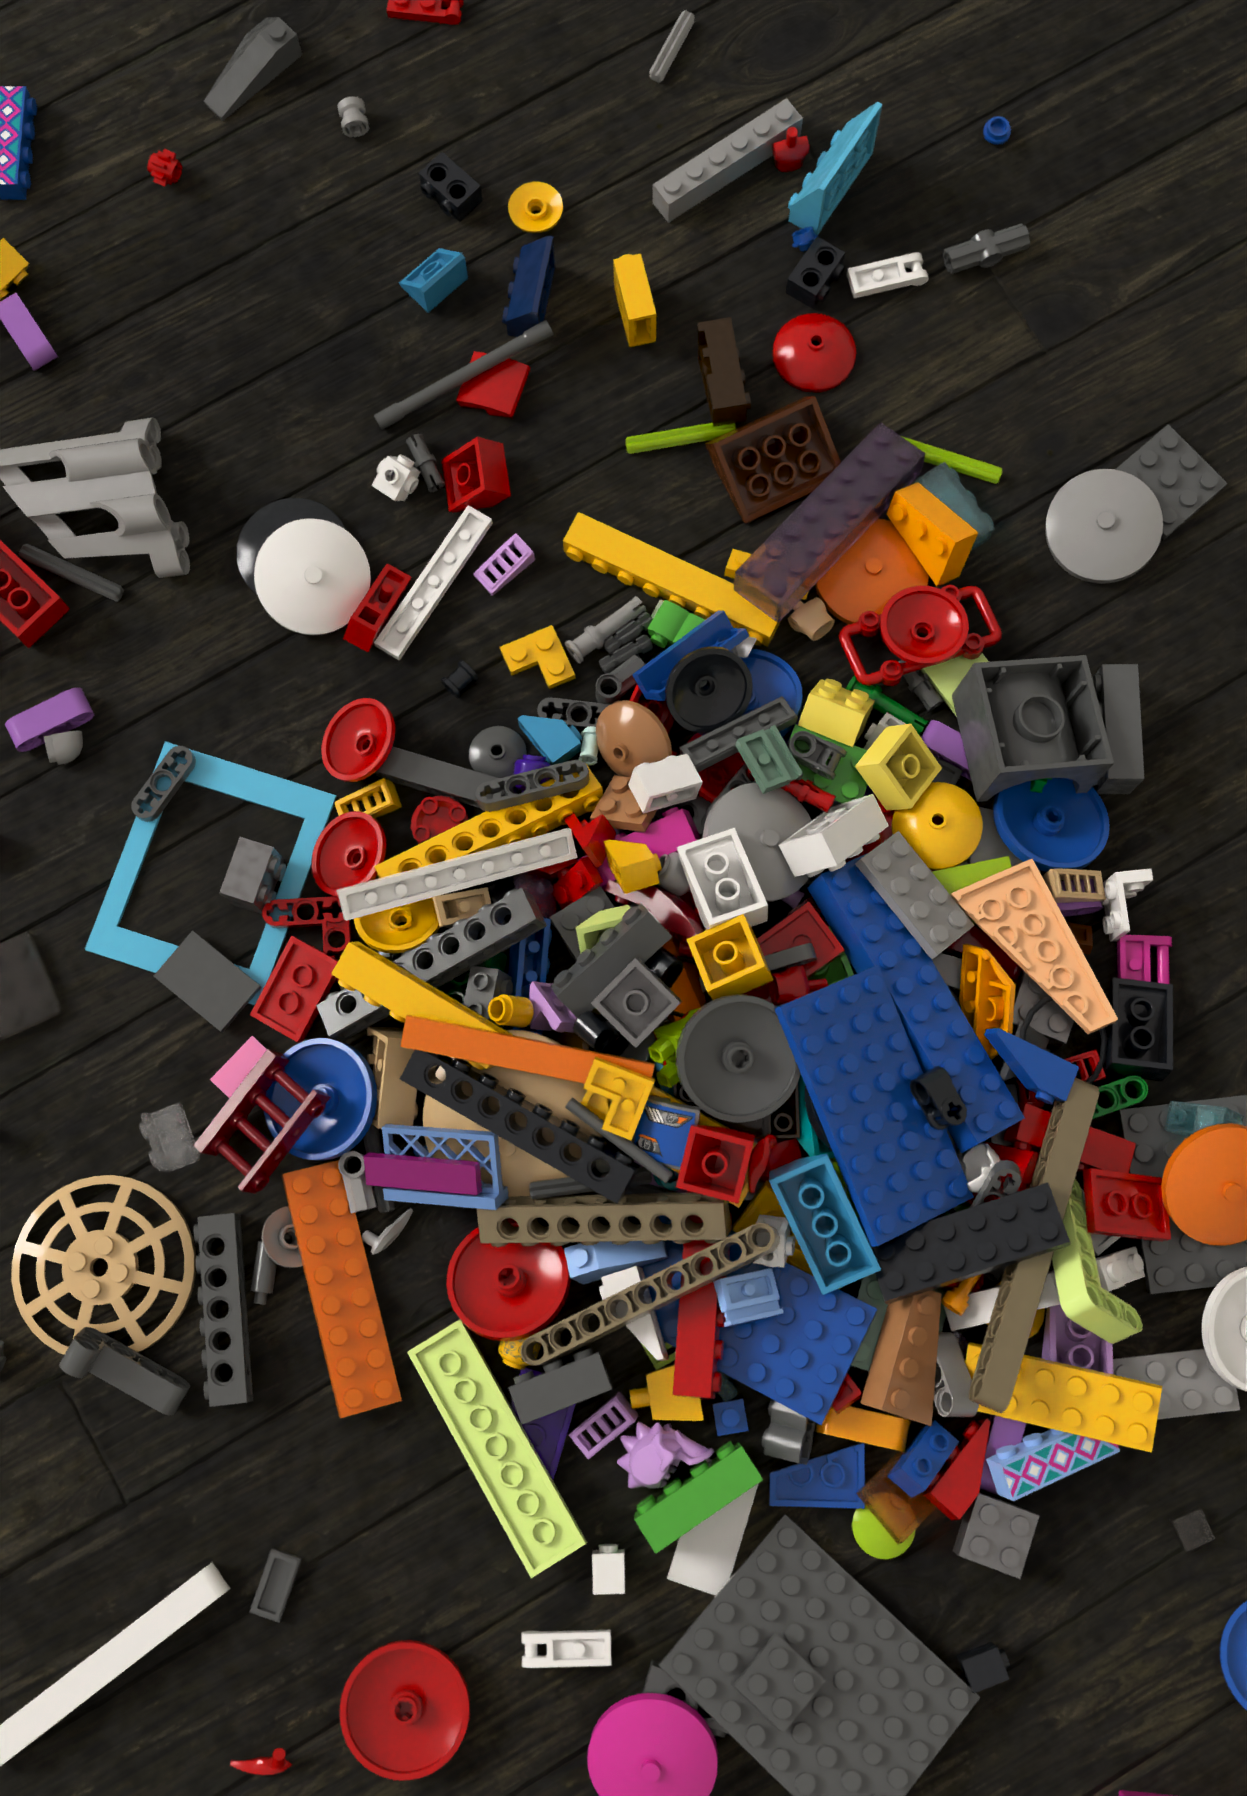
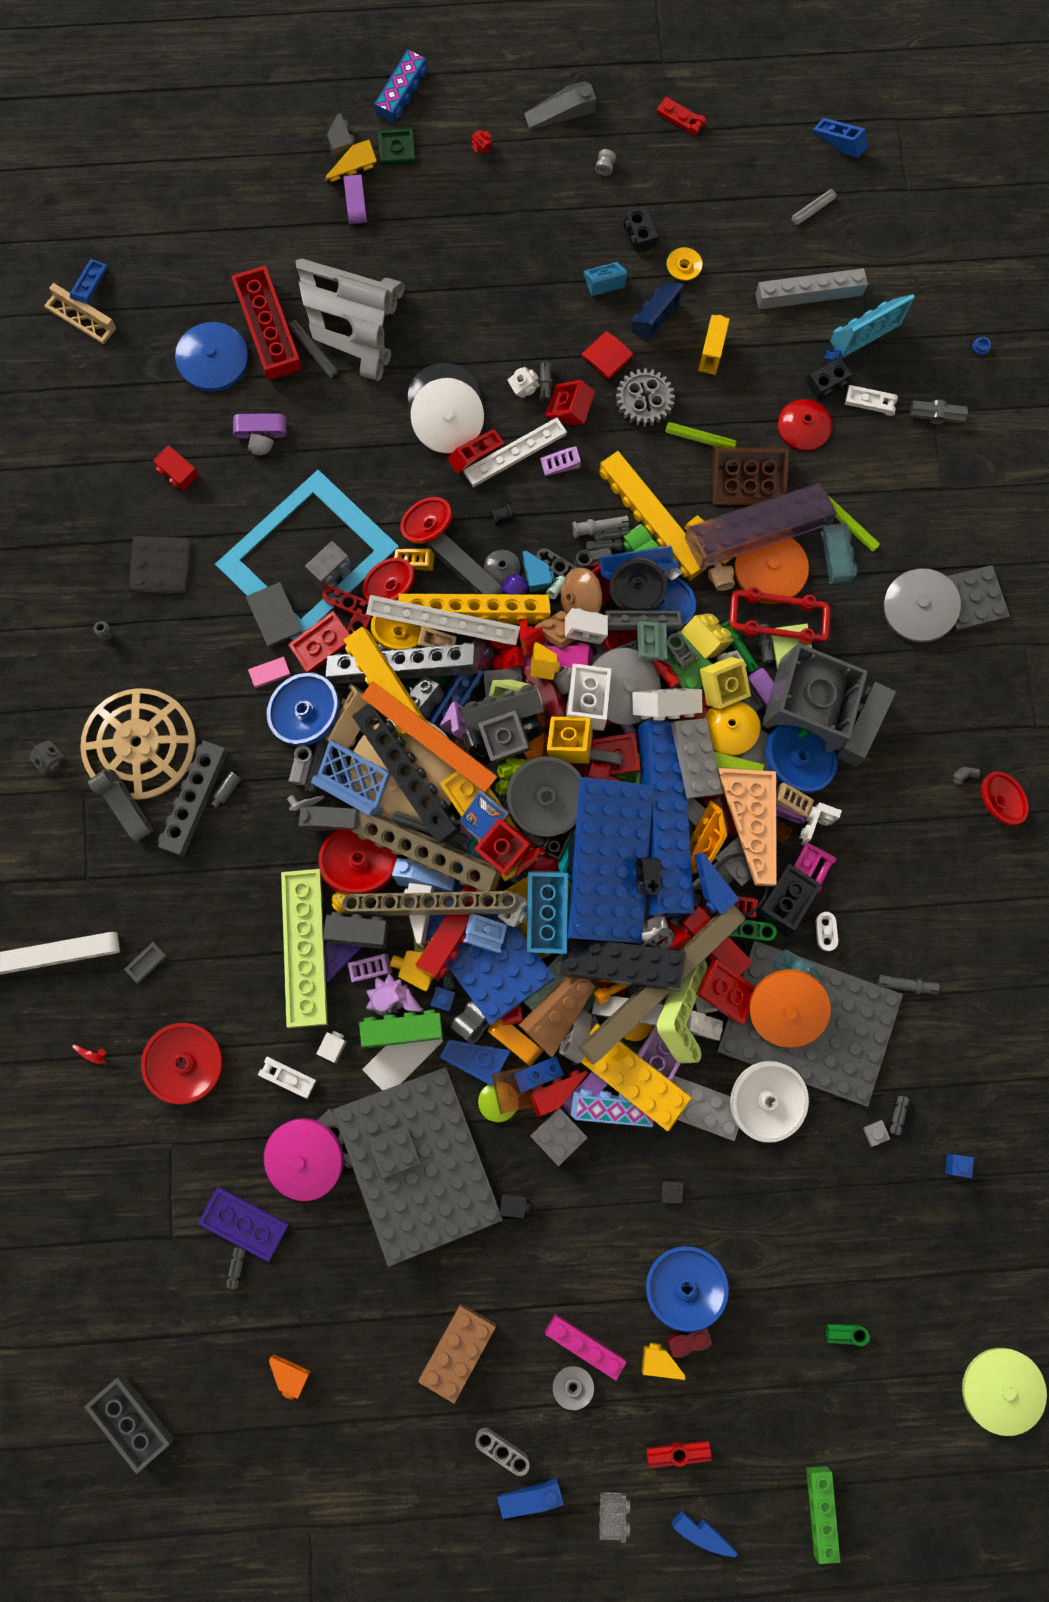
camera: 20 degrees right, 0 degrees up
dark grey beam [131,746,196,822] -> none
clear bracket [139,1103,201,1173] -> none
dark red fence [193,1049,330,1194] -> none
light grey dish [262,1206,303,1268] -> none
orange plate [281,1160,402,1418] -> none
magenta tile [363,1152,482,1195] -> none
dark grey piece [374,320,554,430] -> none
red dish [411,796,469,844] -> none
dark grey beam [475,760,590,812] -> none
yellow brick [488,994,534,1028] -> none
yellow plate [500,625,576,690] -> none
dark grey bar [565,1098,674,1183] -> none
yellow plate [583,1056,655,1140] -> none
dark brown wedge [698,317,751,427] -> none
red piece [772,127,809,172] -> none
red dish [880,586,969,666] -> none
light orange wedge [887,482,978,587] -> none
none -> dark grey slope [298,806,359,831]
none -> dark green tile [378,128,415,165]
none -> light grey gear [616,368,675,427]
none -> white plate [815,912,838,951]

